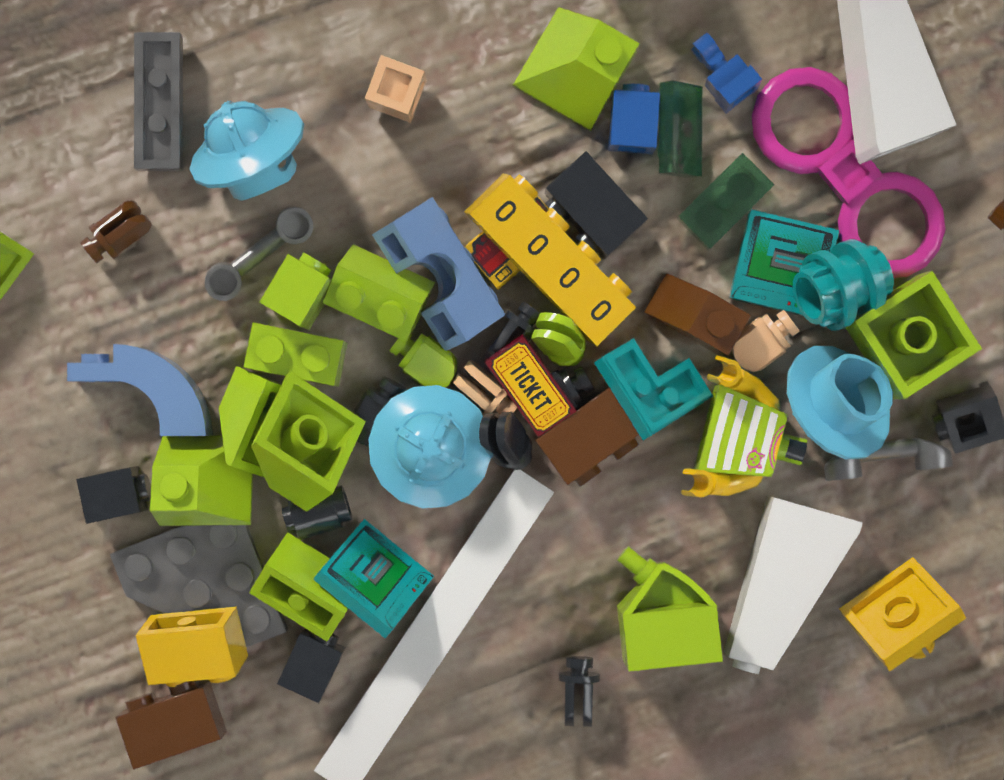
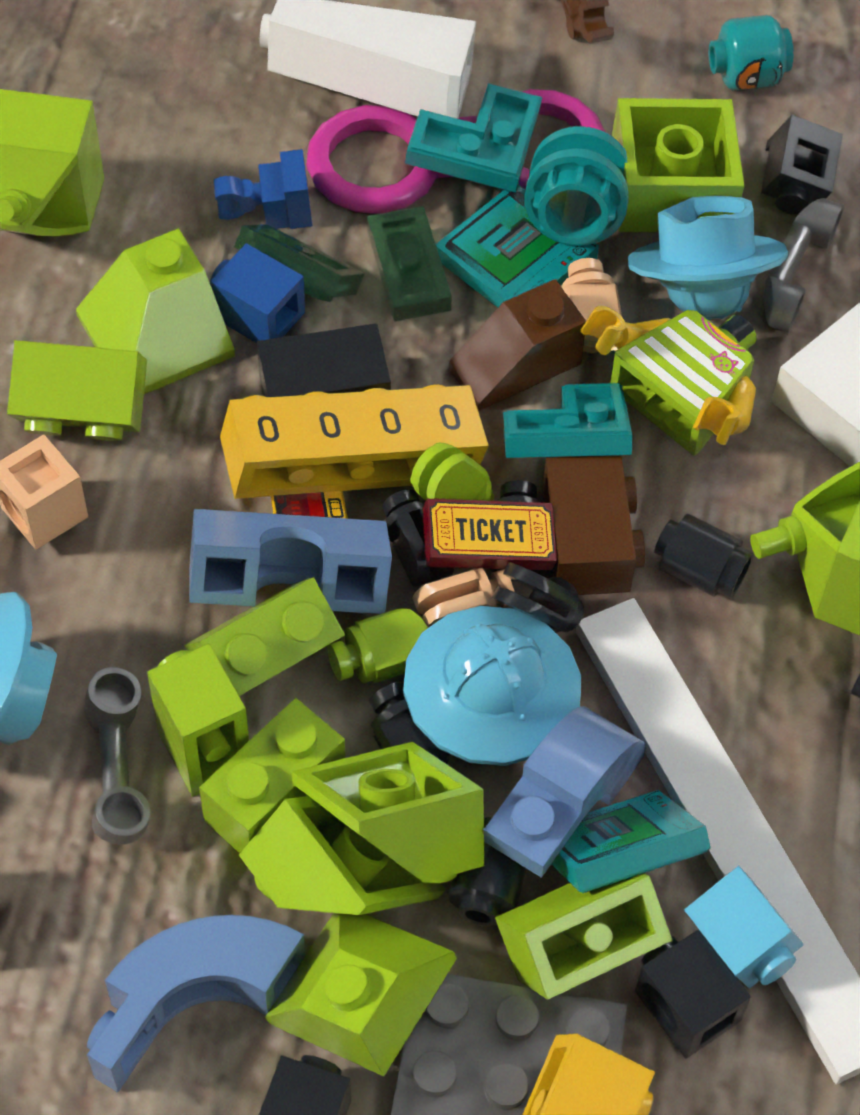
camera: 60 degrees left, 30 degrees down
none -> lime brick [7,340,147,441]
none -> teal tile [405,83,542,193]
none -> medium blue arch [483,706,645,878]
none -> black brick [654,513,754,598]
none -> medium azure brick [684,866,804,988]

